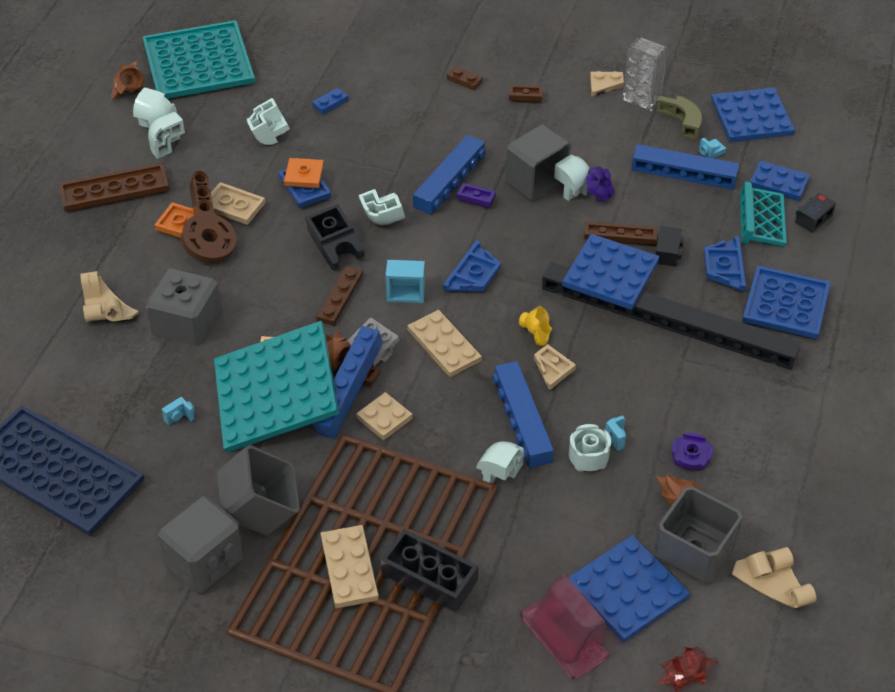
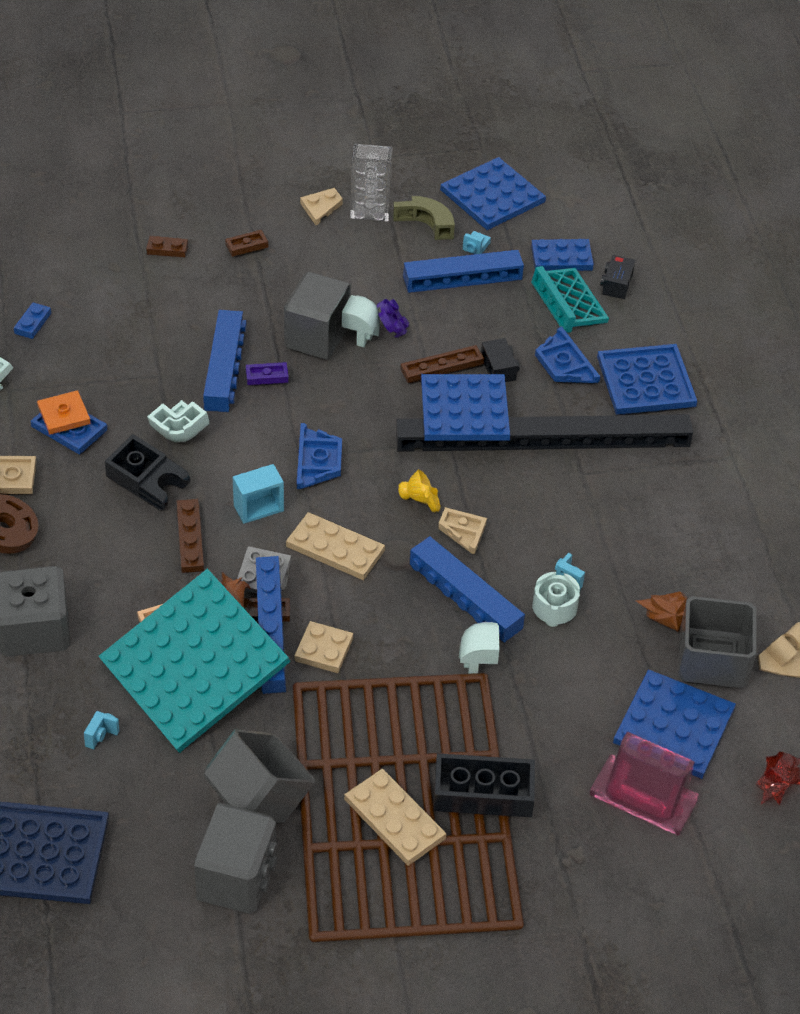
camera: 30 degrees left, 0 degrees up
dark purple plate [671,433,713,471] -> none

